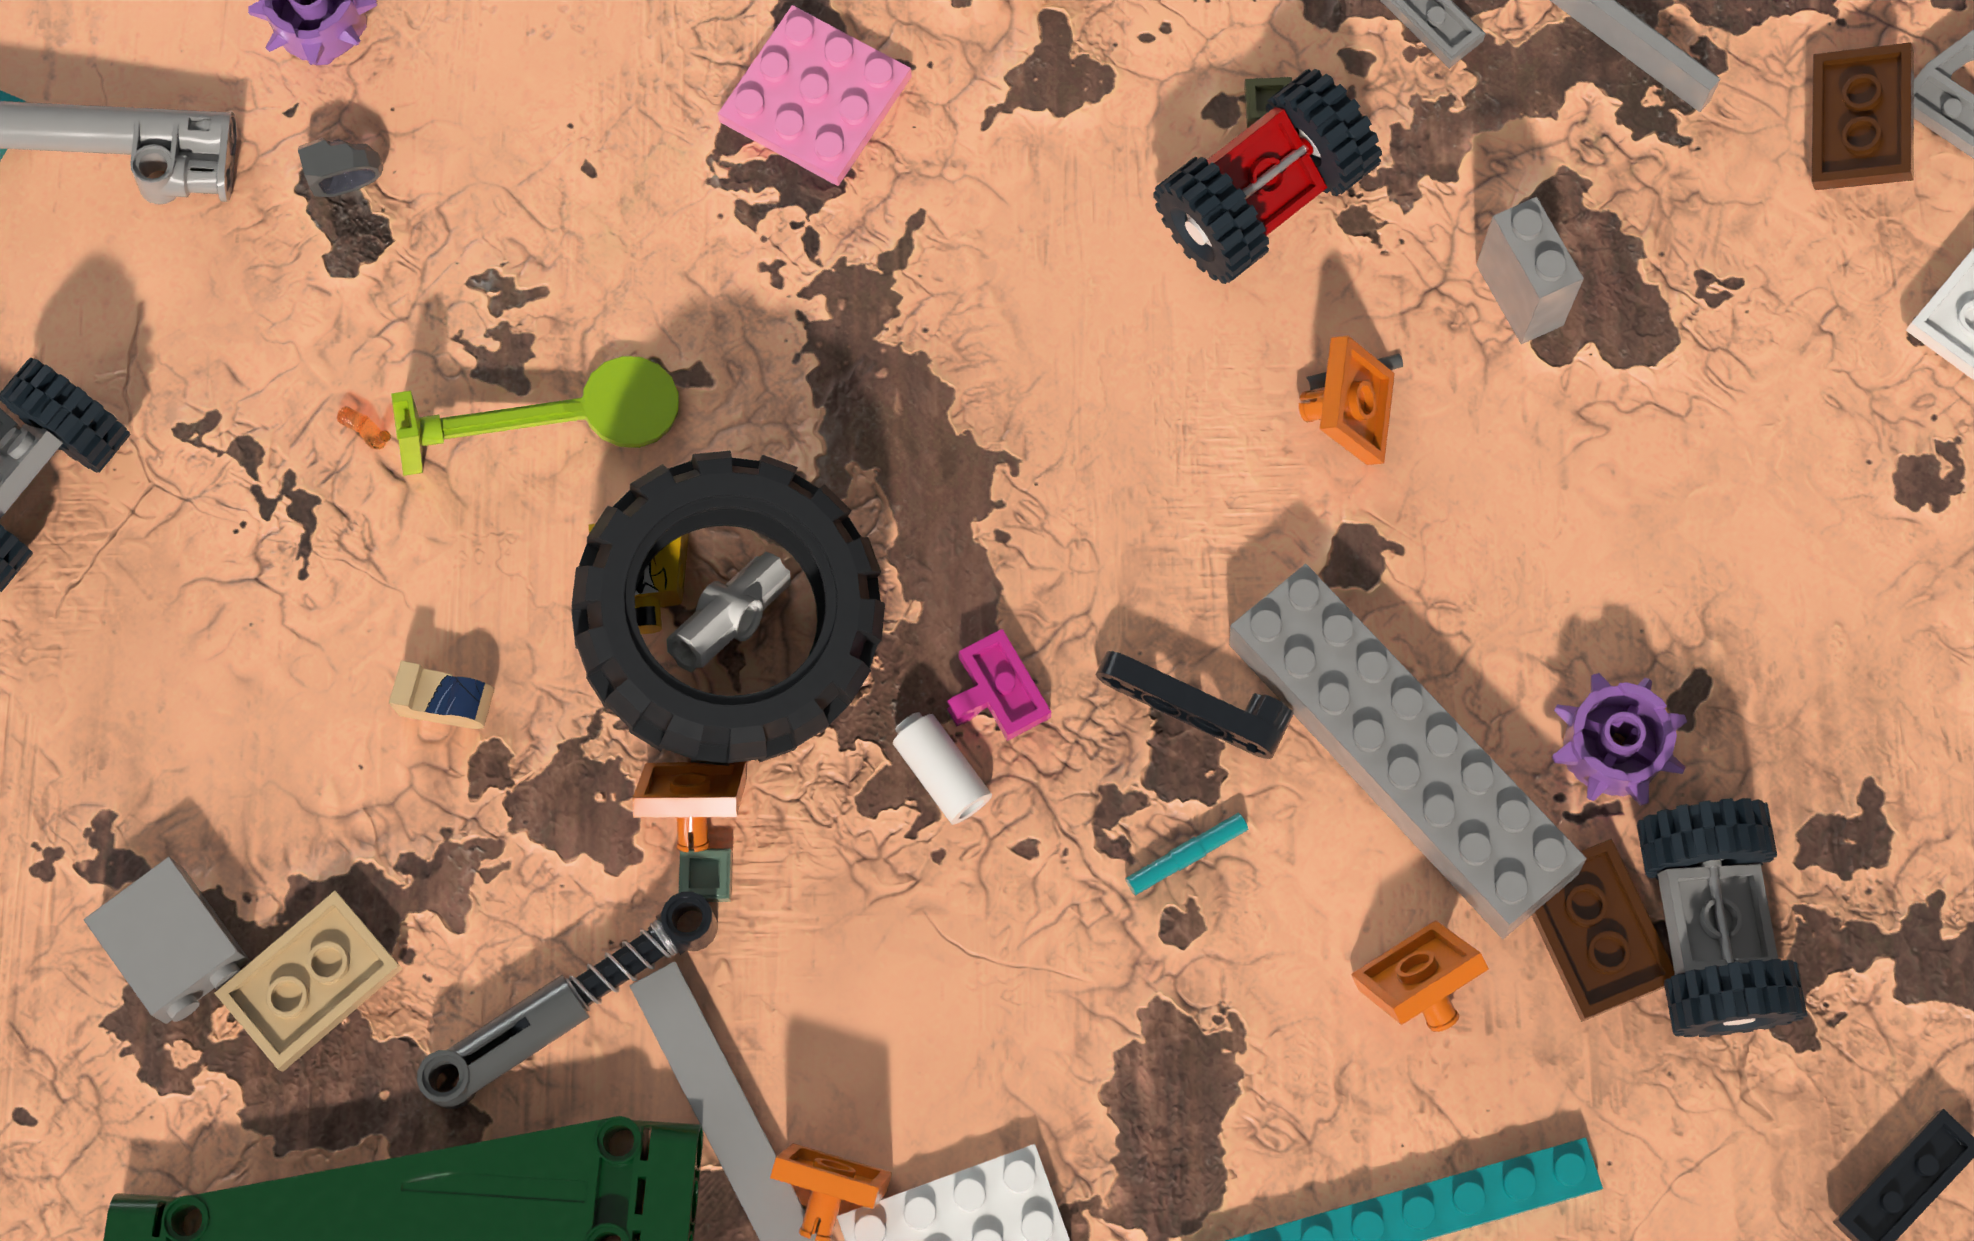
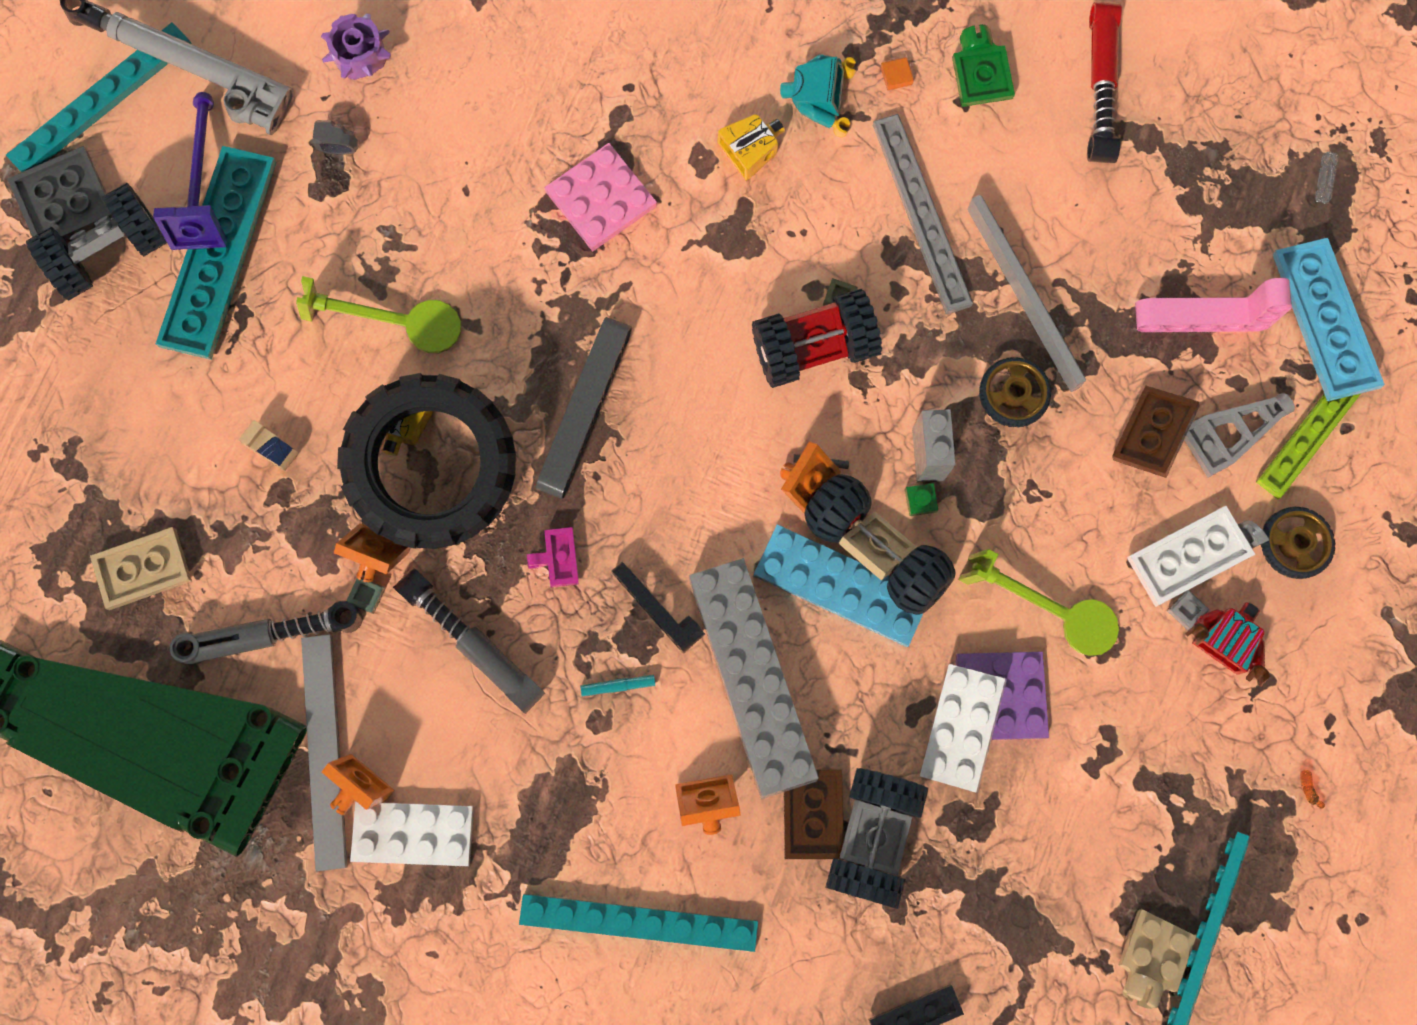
camera: 15 degrees right, 5 degrees up
light grey brick [83,857,251,1024] -> none
clear orange piece [337,406,391,450] -> none
white piece [666,552,791,672] -> none
white brick [893,712,992,825] -> none
medium lavender brick [1552,673,1687,806] -> none
none -> dark purple tile [153,92,227,250]
none -> teal plate [155,146,277,360]
none -> dark grey piece [393,567,545,714]
none -> dark grey beam [536,317,632,499]
none -> medium azure plate [753,524,923,647]
none -> black plate [805,474,956,615]
none -> green plate [905,483,938,516]
none -> white plate [920,664,1007,793]
none -> medium lavender plate [956,652,1049,740]
none -> lime piece [958,549,1119,656]
none -> pearl gold wheel [979,357,1052,427]

